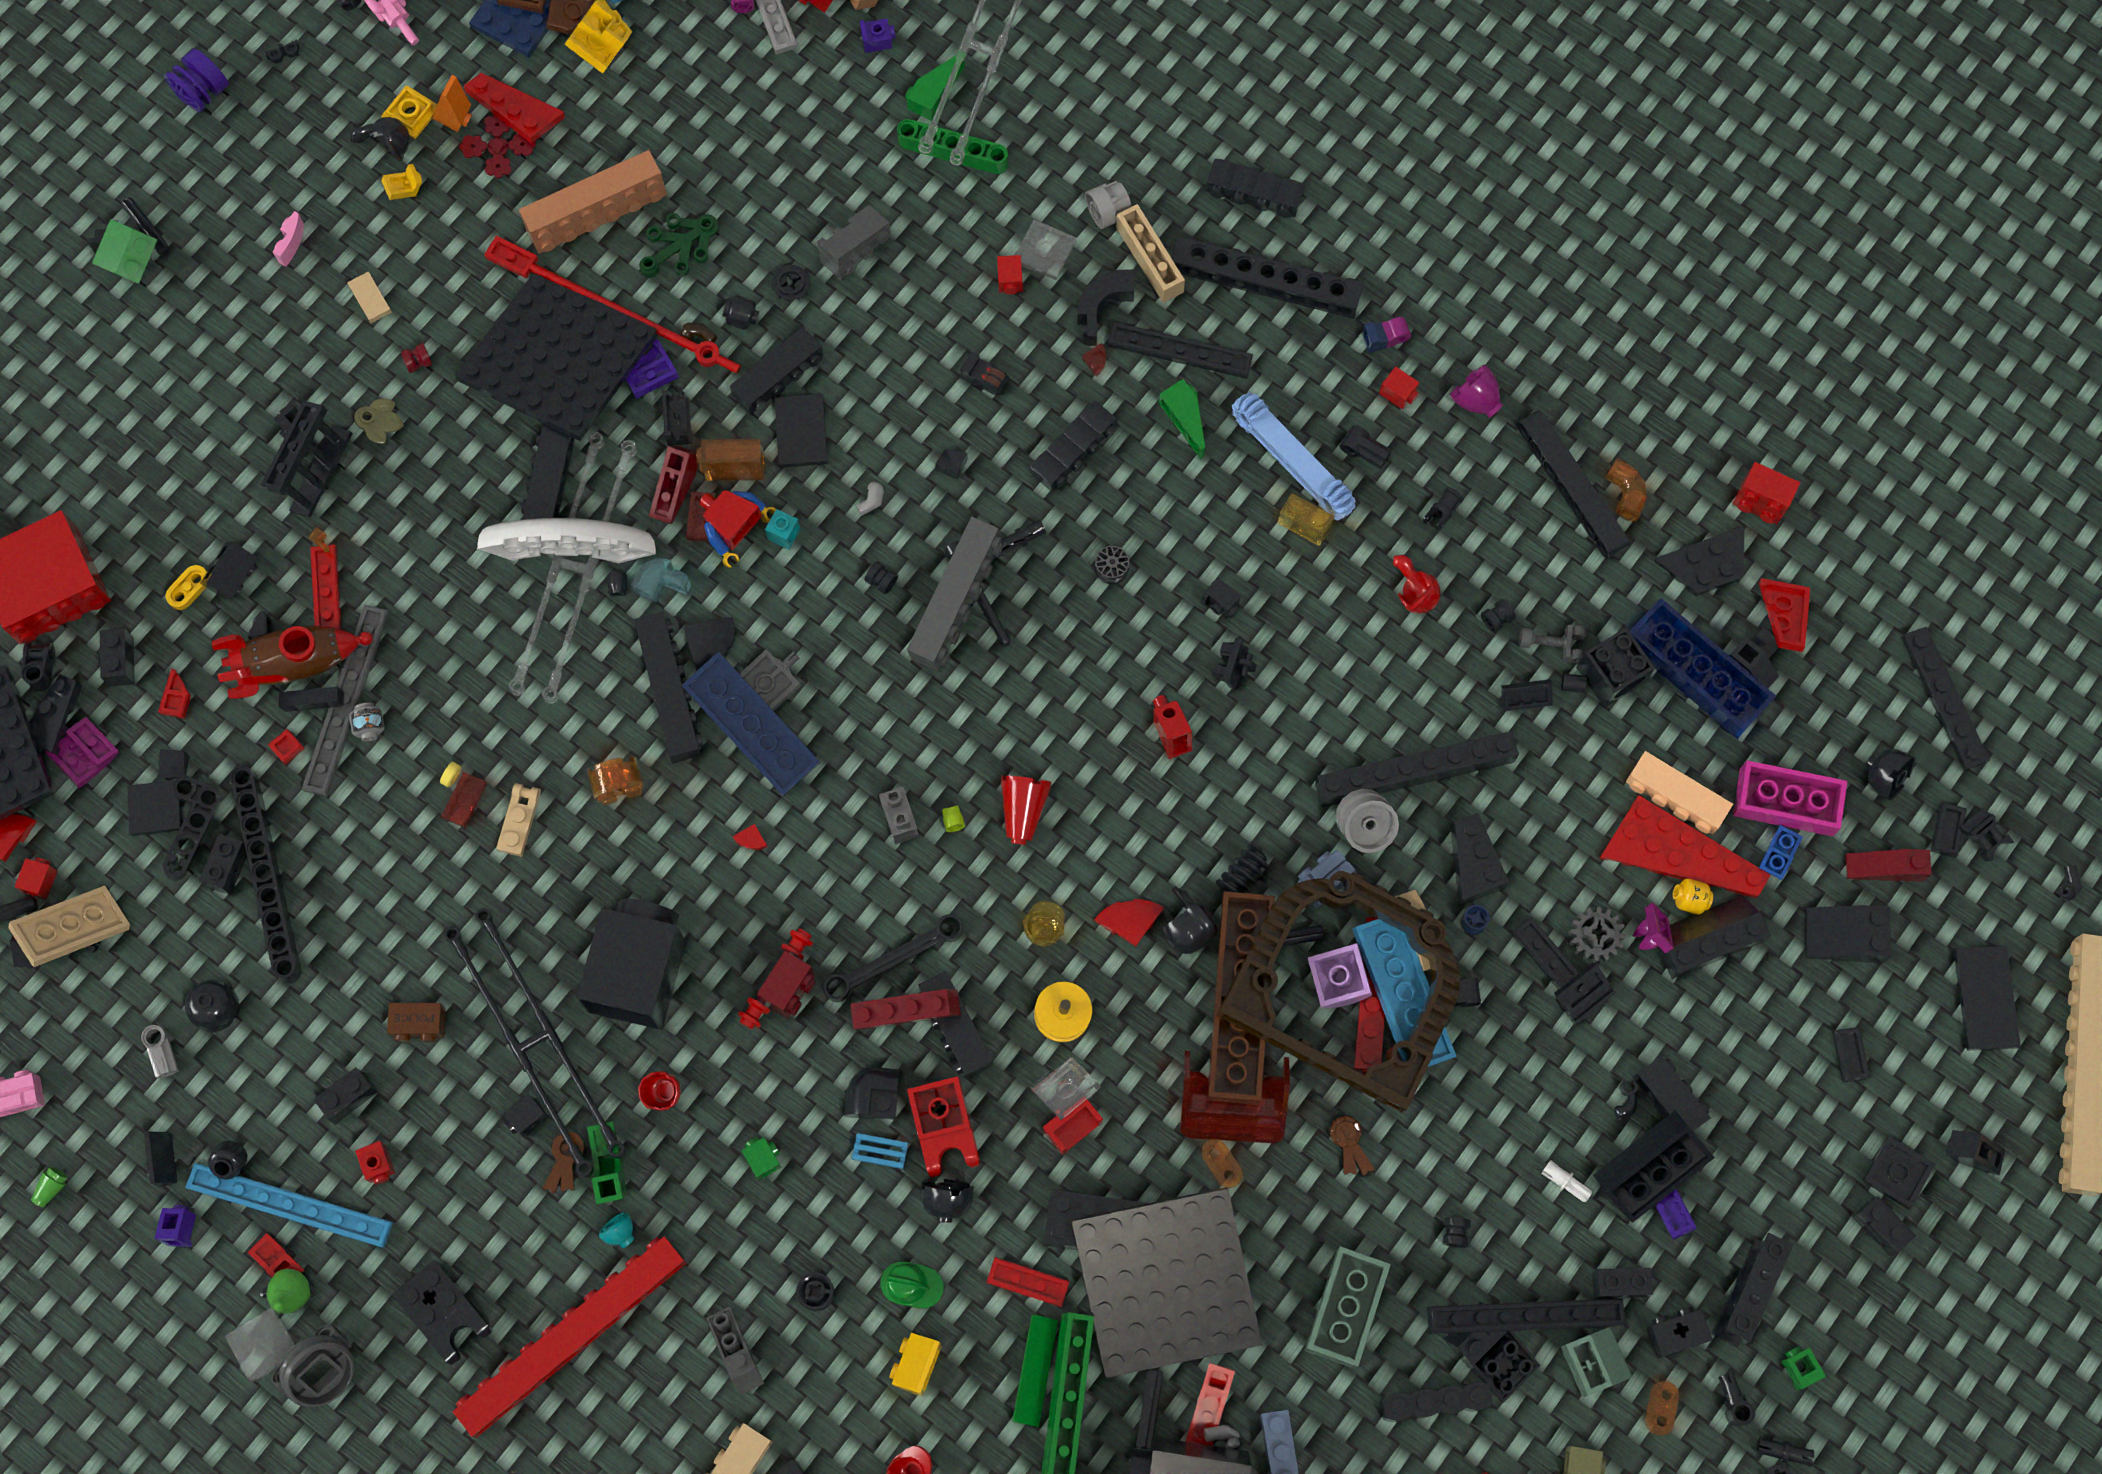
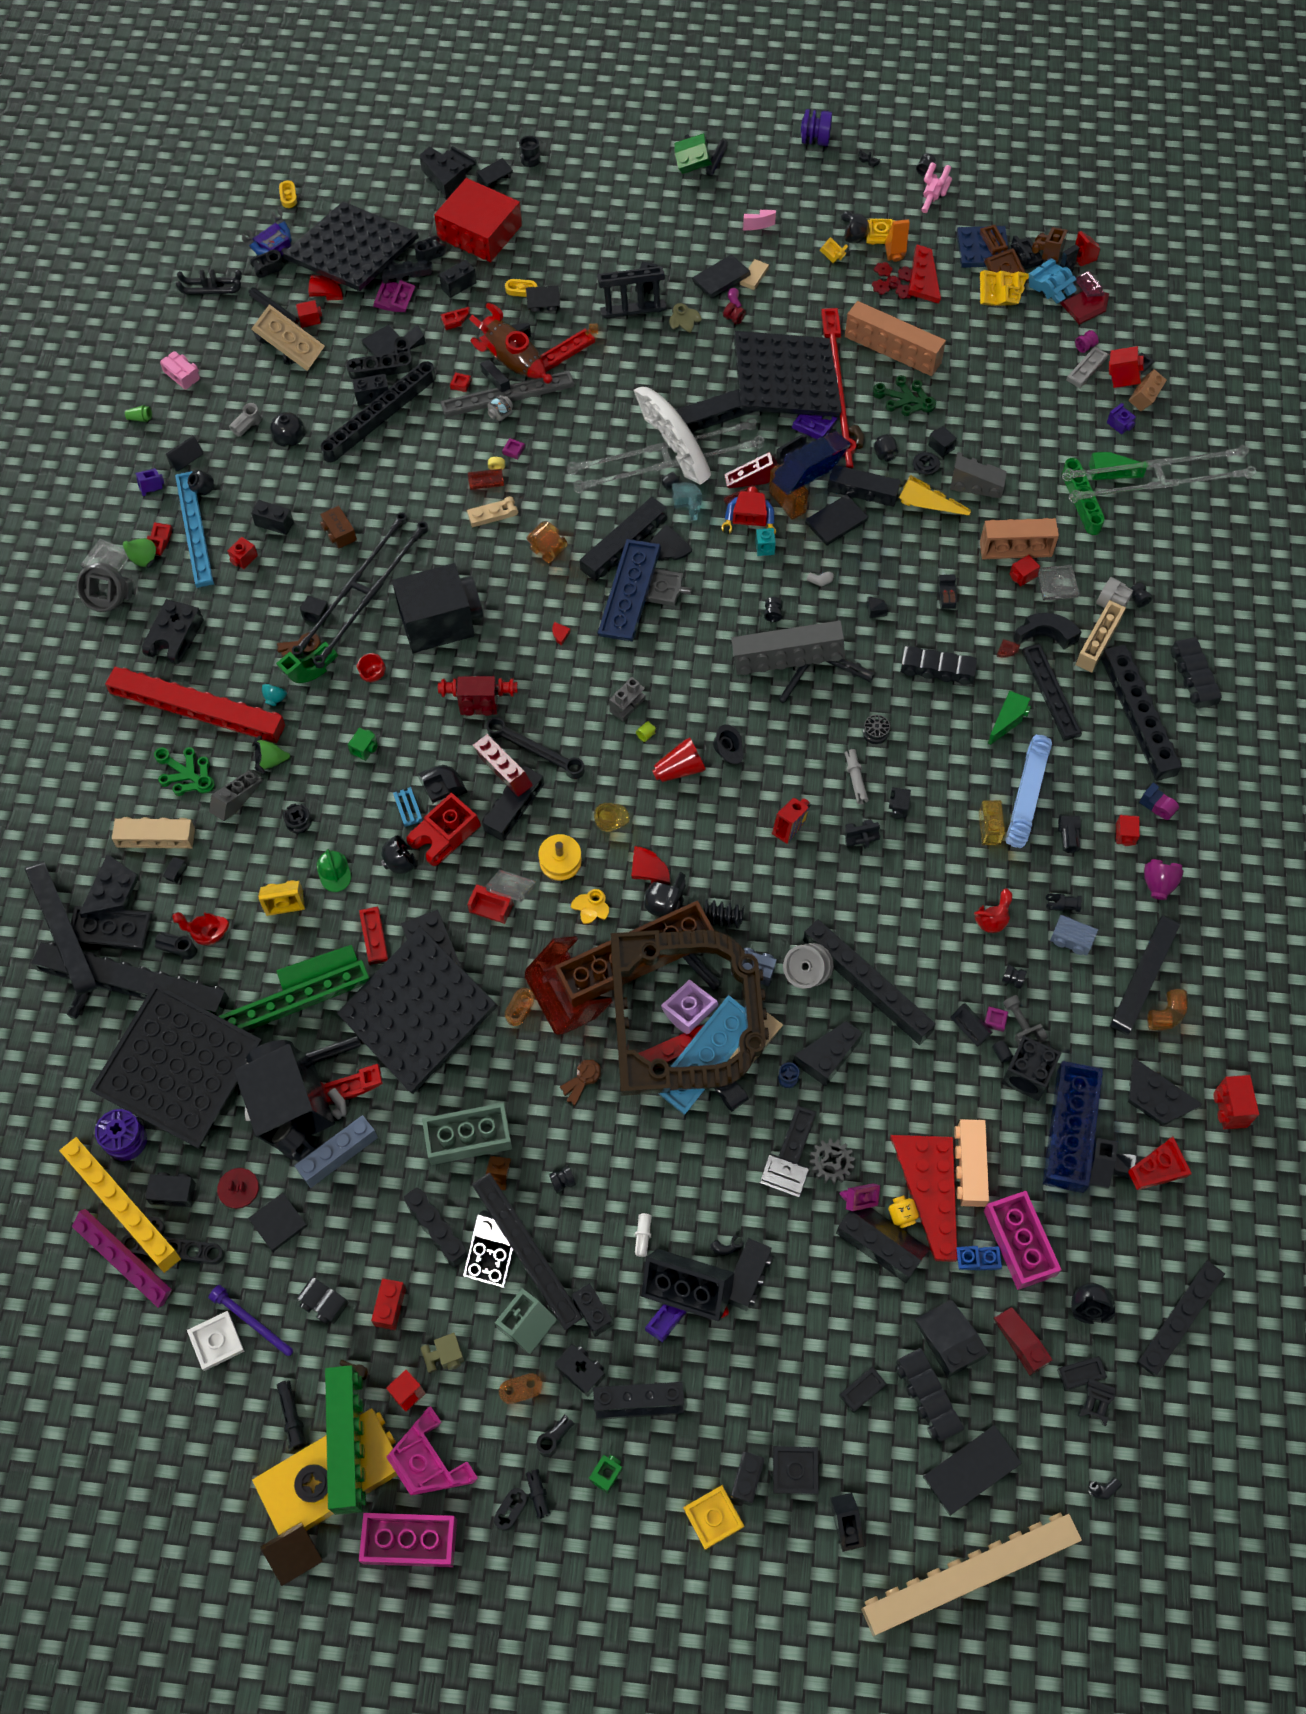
camera: 60 degrees right, 10 degrees down
none -> green plant [154,747,215,796]
none -> bright green hat [252,736,290,774]
none -> reddish brown bracket [486,1156,511,1190]
none -> magenta tile [502,438,525,460]
none -> yellow plate [571,889,609,924]
none -> yellow tile [683,1485,745,1550]
none -> black tile [692,254,751,298]
none -> black piece [713,724,744,764]
none -> magenta arm [728,288,742,308]
none -> clear blue brick [772,431,851,495]
none -> light grey pin [844,749,869,804]
none -> black brick [895,1348,964,1443]
none -> yellow wedge [899,475,971,515]
none -> black brick [928,426,957,458]
none -> nougat brick [980,518,1059,559]
none -> magenta tile [985,1007,1008,1032]
none -> sand blue brick [1050,915,1098,955]
none -> black wheel [1130,582,1153,608]

